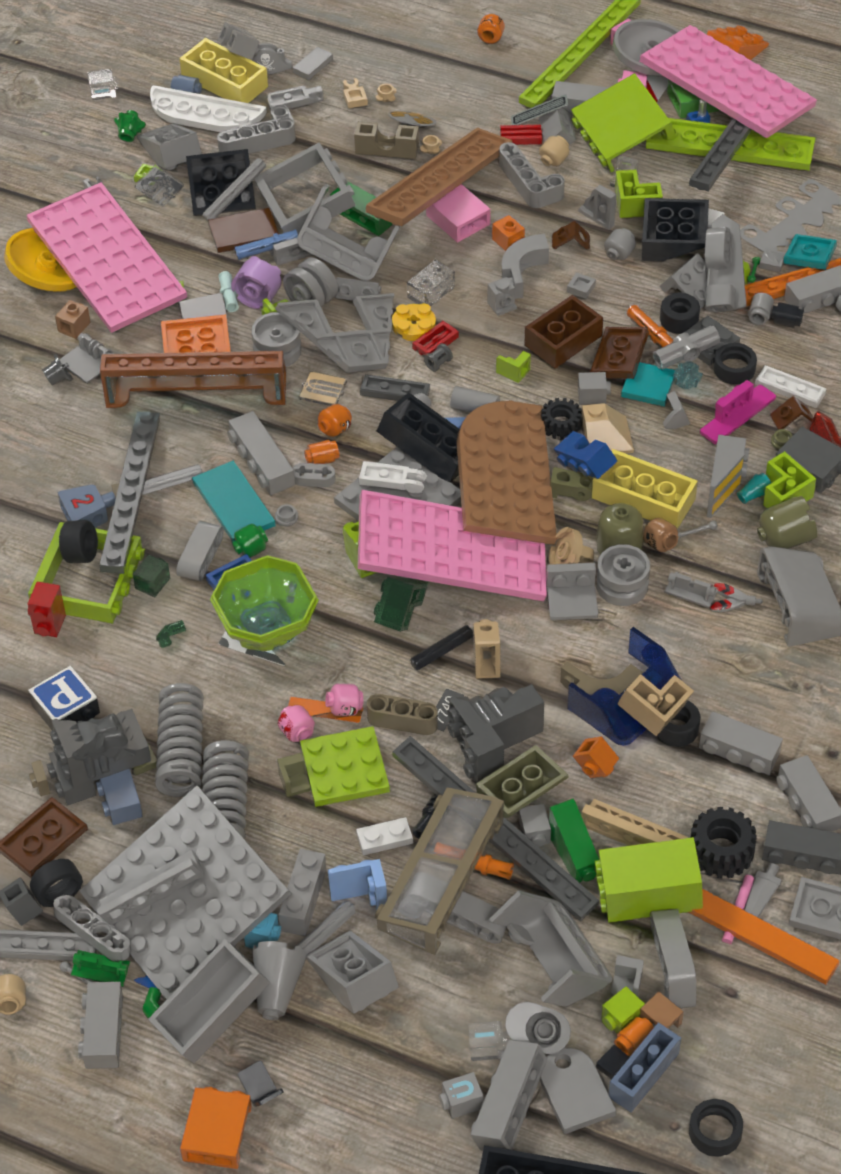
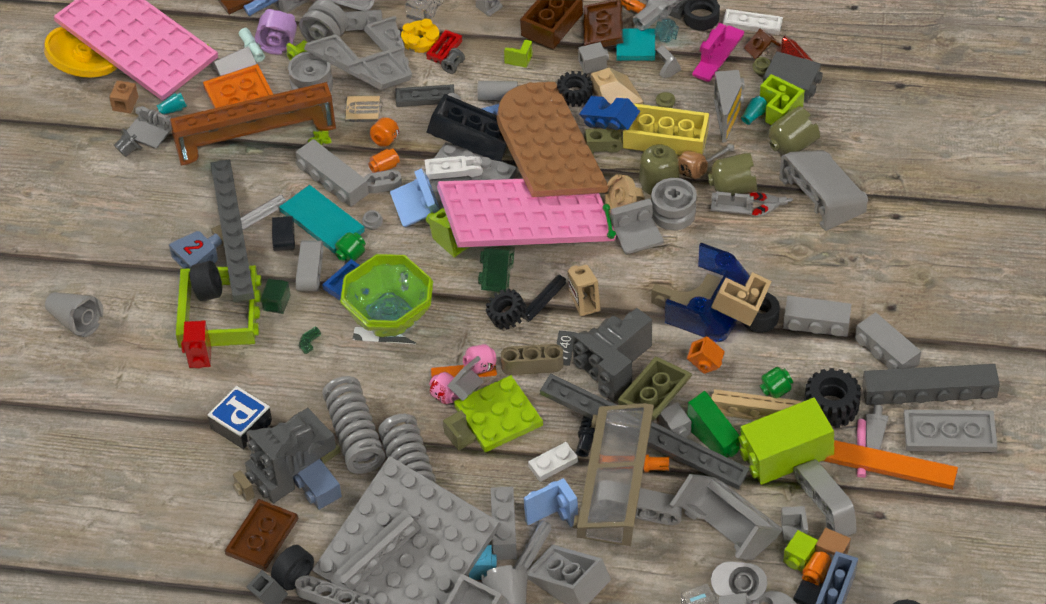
camera: 15 degrees left, 0 degrees up
none -> teal cone [156,92,187,115]
none -> black beam [272,216,295,252]
none -> lime plant [308,131,332,145]
none -> light blue bracket [390,168,440,227]
none -> light grey panel [447,356,484,401]
none -> black tyre [486,289,527,330]
none -> green hinge [602,204,616,239]
none -> olive plate [656,92,675,108]
none -> olive cylinder [708,153,757,196]
none -> green head [759,367,794,398]

